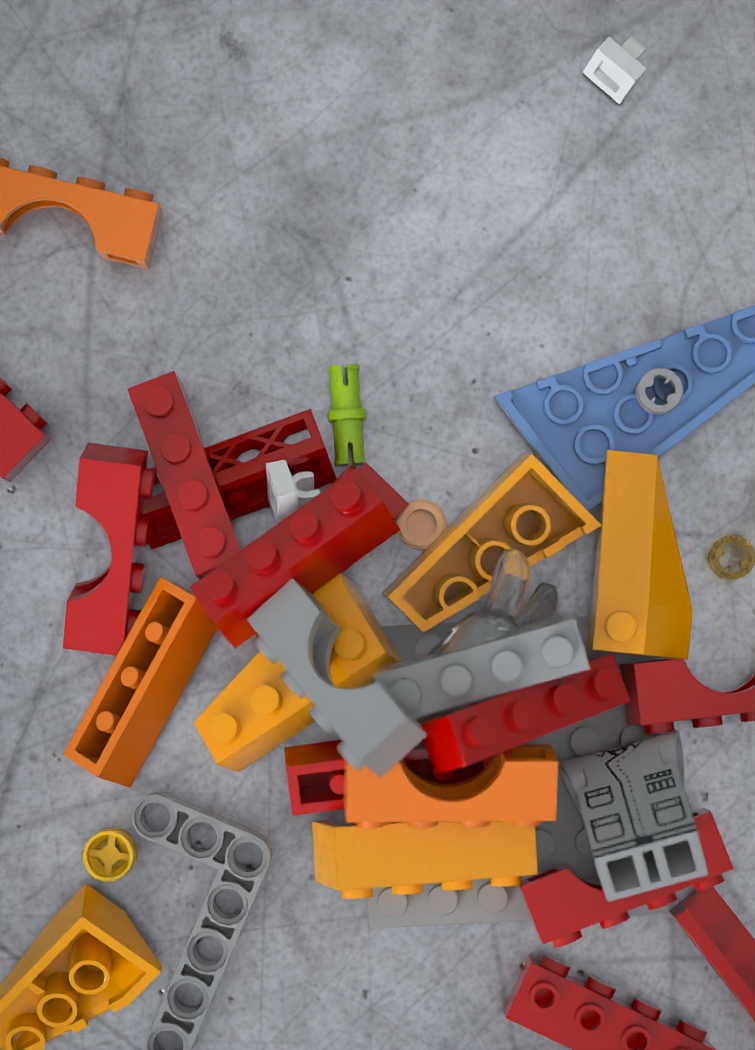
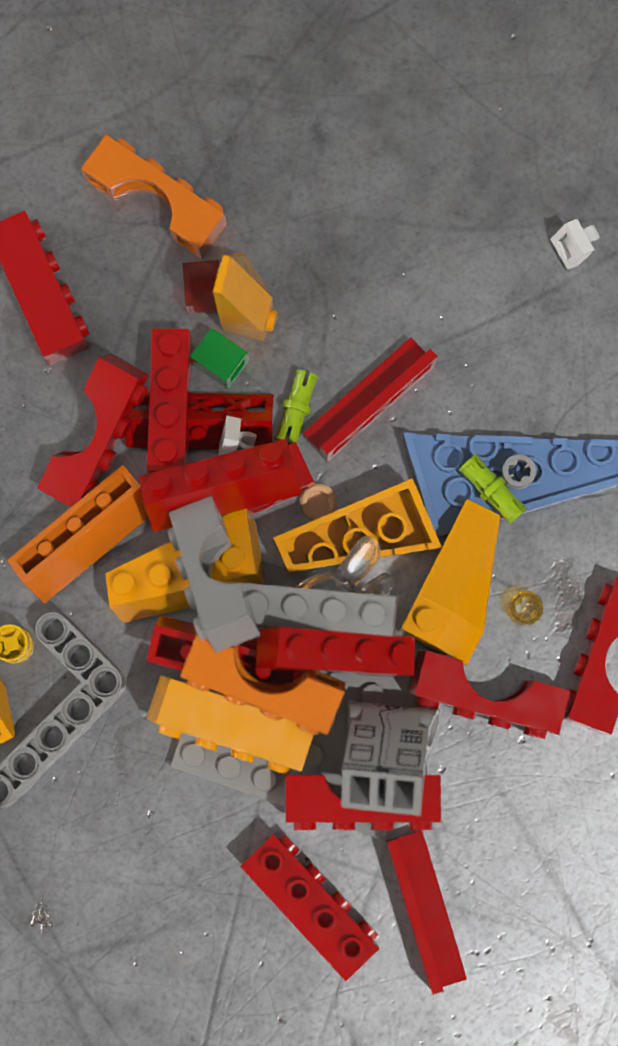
camera: 25 degrees right, 5 degrees down
none -> clear red panel [182,260,220,315]
none -> green panel [190,329,249,389]
none -> light orange wedge [213,253,278,341]
none -> red fence [303,337,438,462]
none -> lime pin [459,454,527,525]

